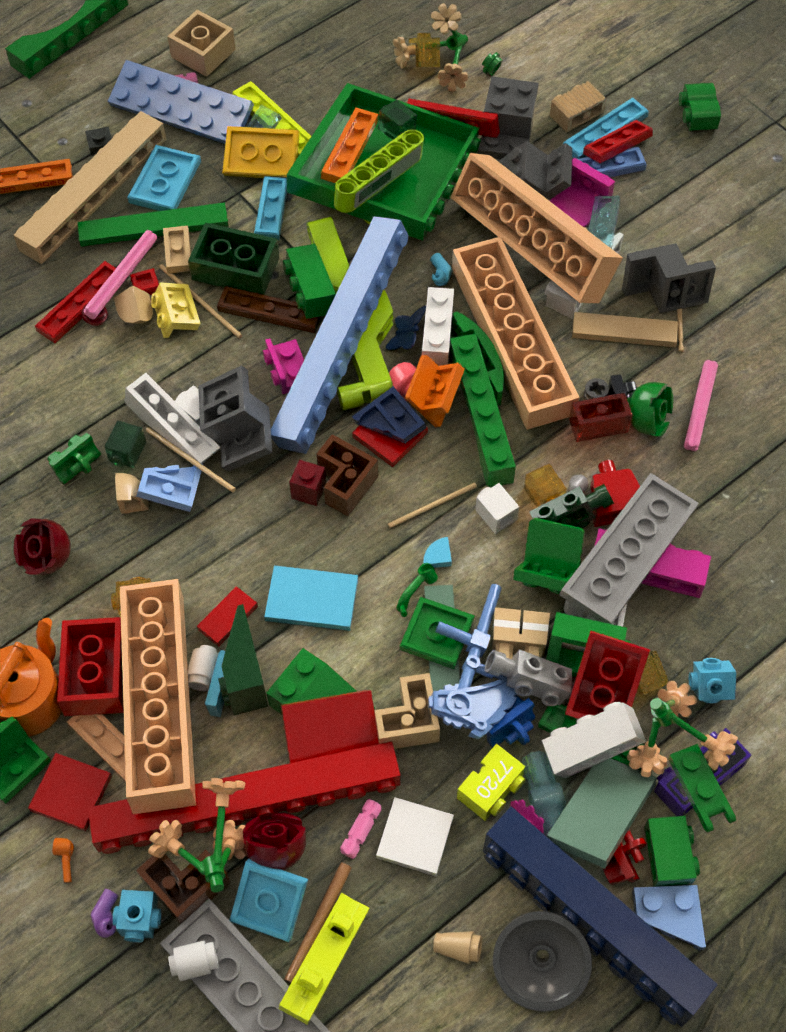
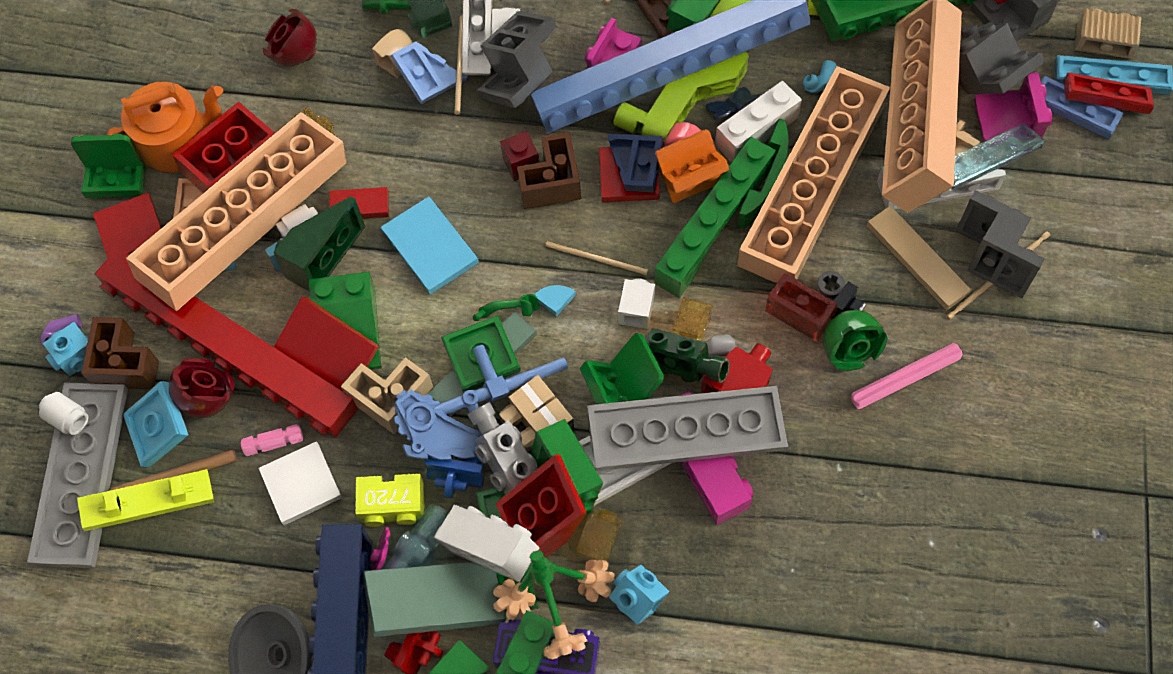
camera: 50 degrees right, 5 degrees up
orange hand [52,838,74,883] -> none
light nougat plant [148,778,246,892] -> none
tan cone [433,931,482,964] -> none

